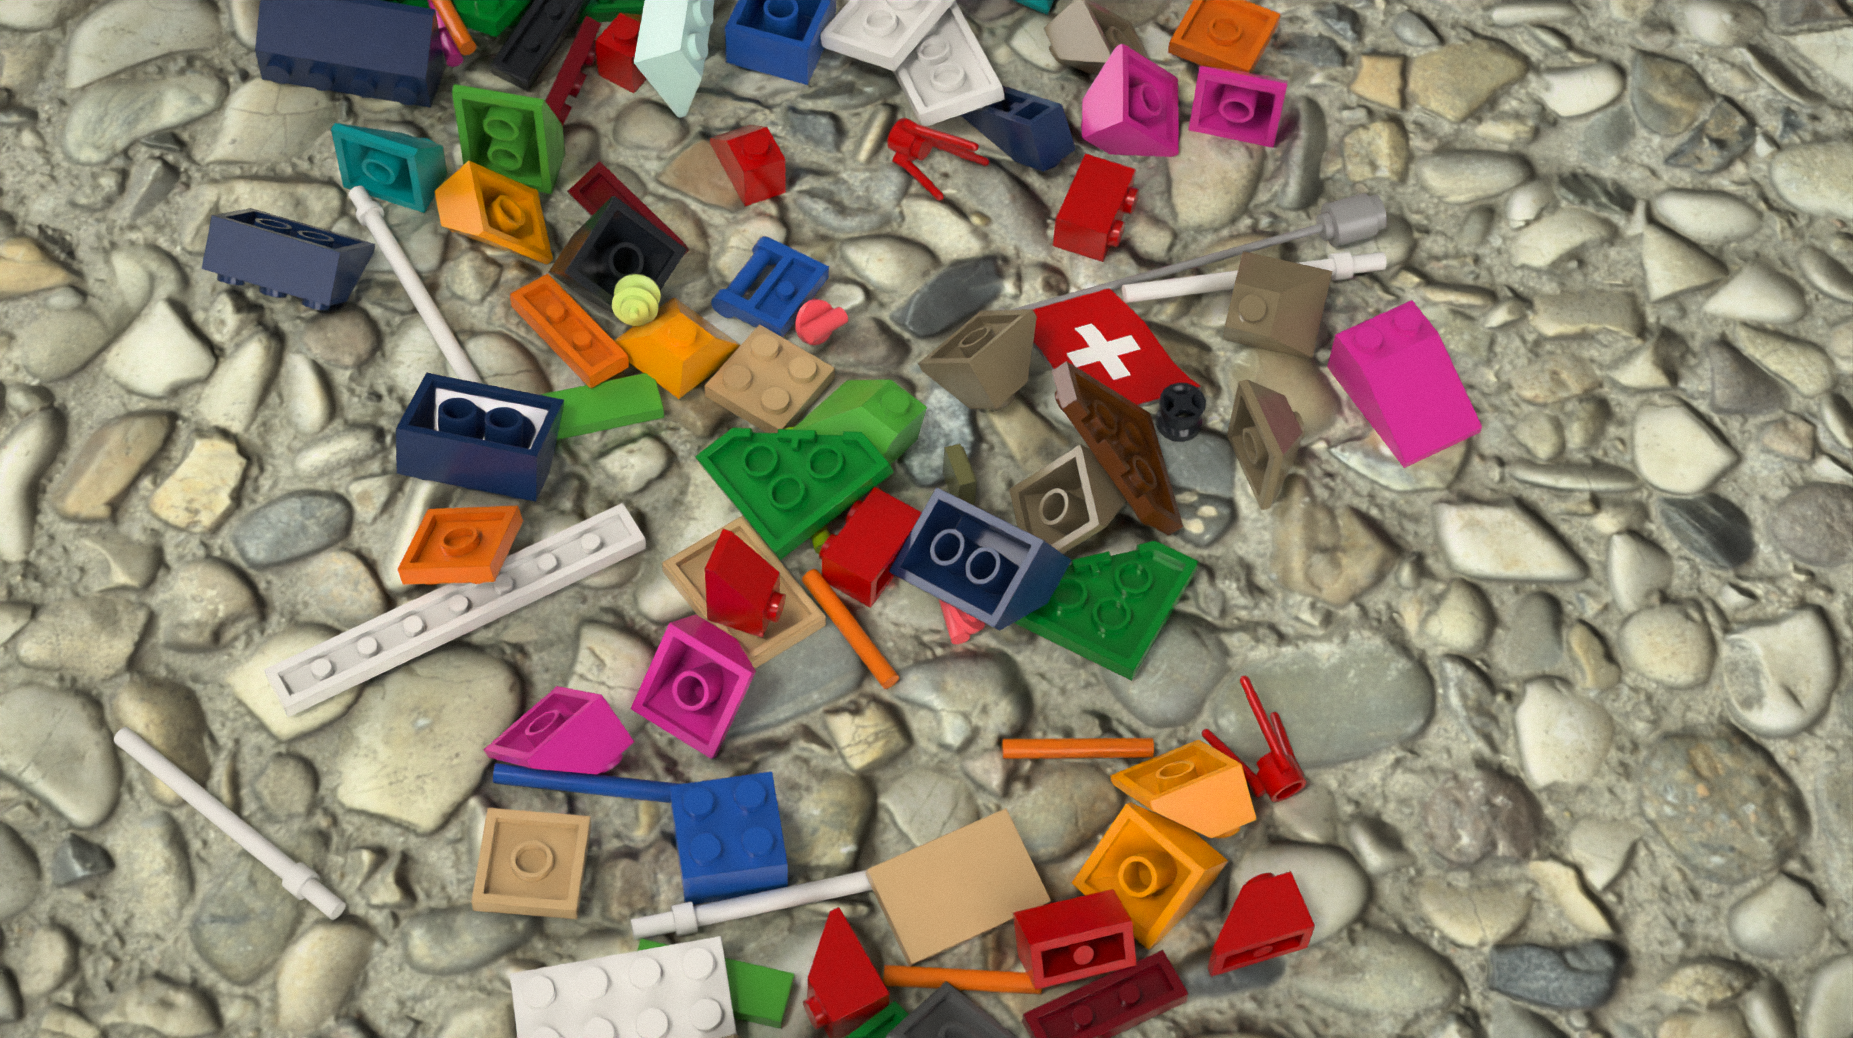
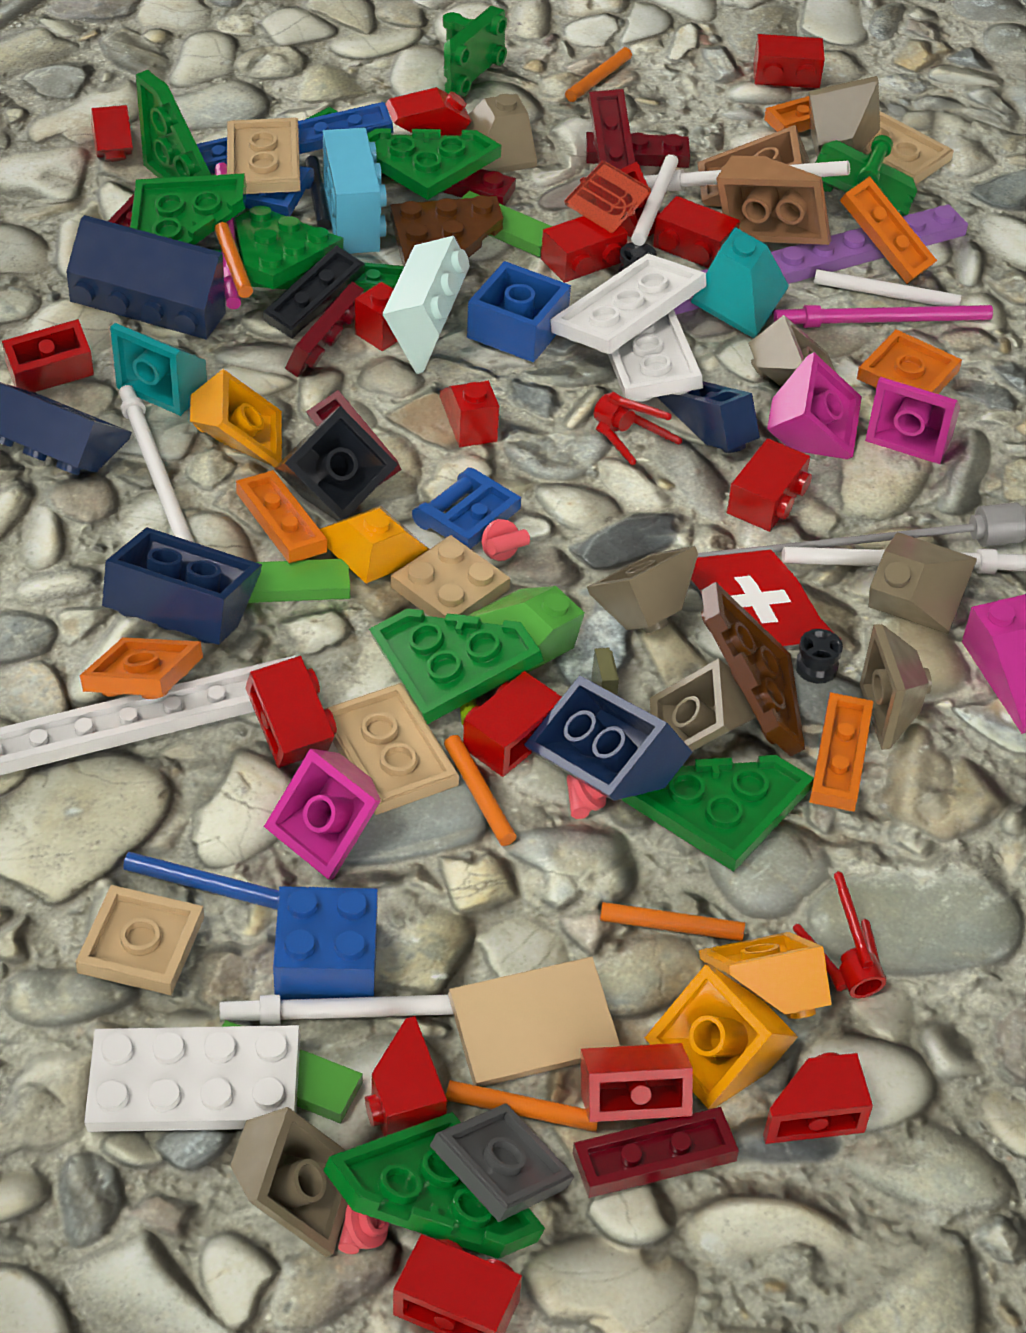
camera: 10 degrees right, 10 degrees down
bright green slope [452,84,566,194] -> none
dark pink slope [483,686,634,775] -> none
yellowish green wheel [612,274,661,326] -> none
red slope [705,529,786,638] -> none
none -> red brick [2,319,94,392]
none -> red brick [245,655,337,768]
none -> orange plate [809,692,874,812]

